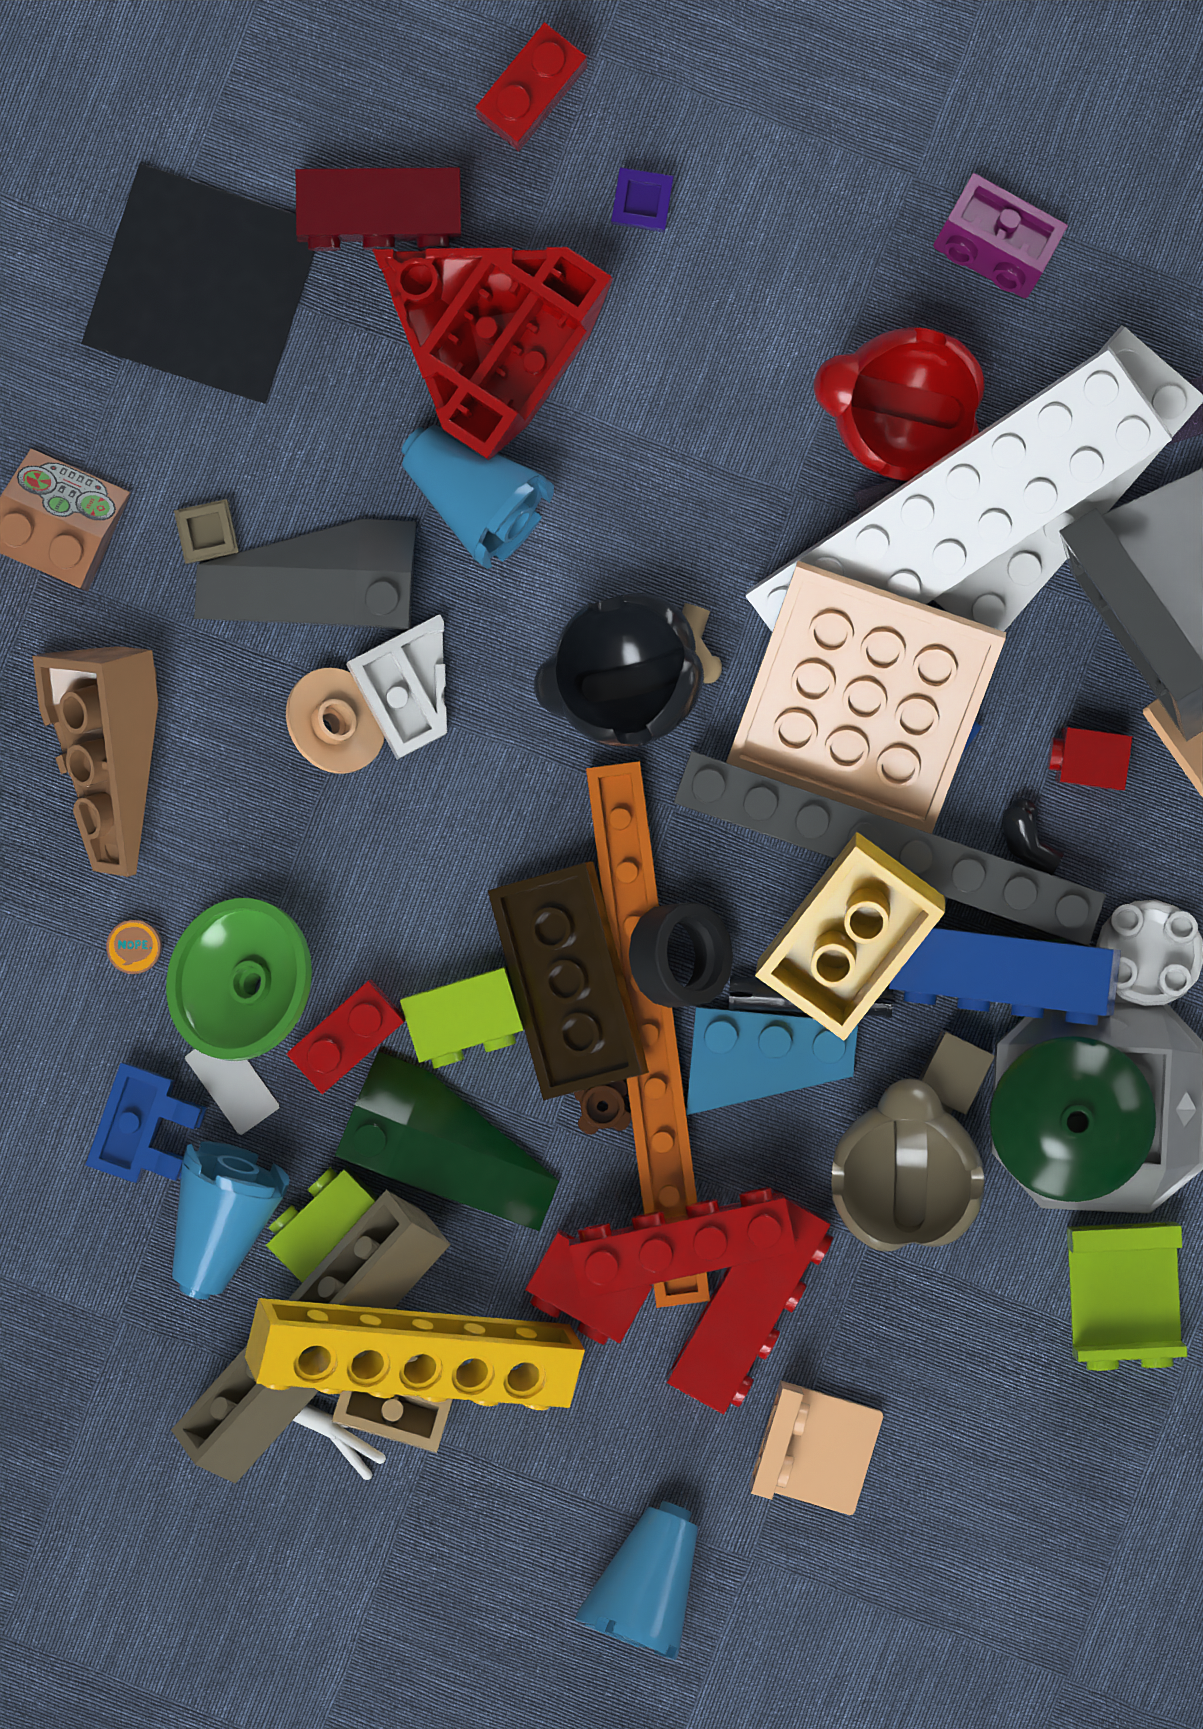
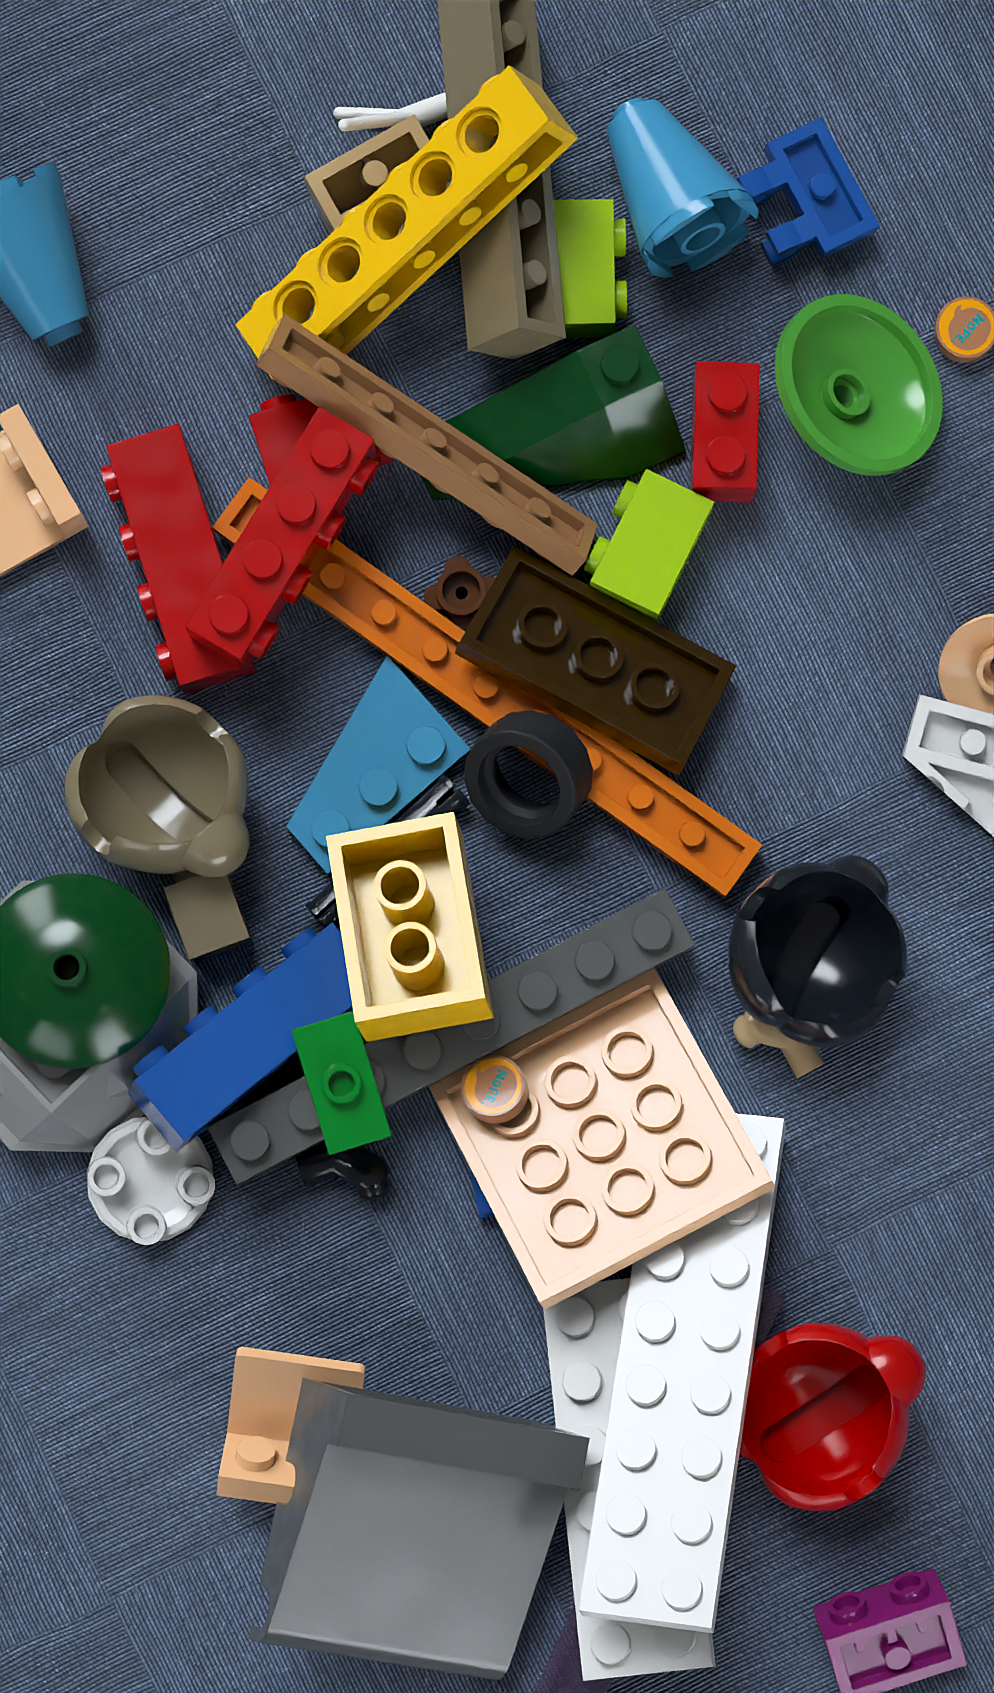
camera: 135 degrees right, 5 degrees down
white sticker [185,1049,279,1135] -> none
red brick [1047,727,1133,791] -> none
none -> medium nougat plate [256,314,598,576]
none -> green plate [291,1011,392,1155]
none -> nougat tile [461,1055,529,1124]

